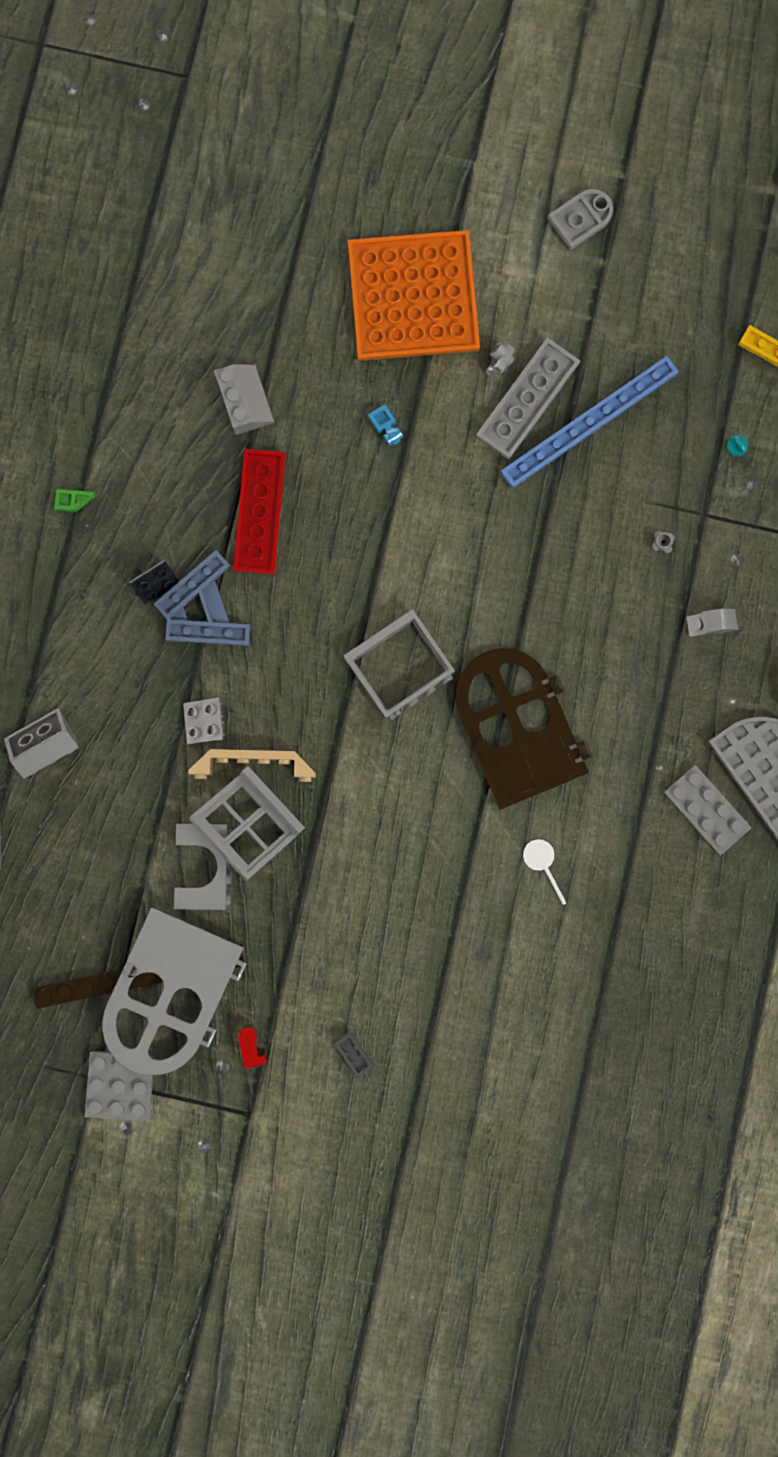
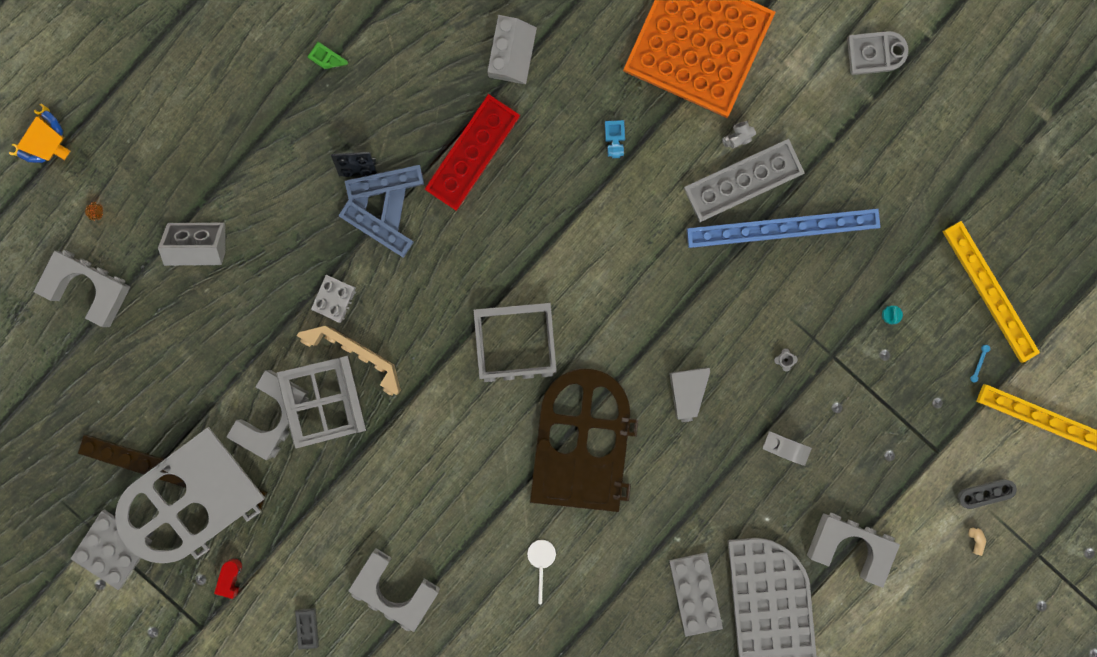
camera: 30 degrees right, 5 degrees up
none -> light grey arch [349,548,440,632]
none -> light grey slope [669,367,710,422]

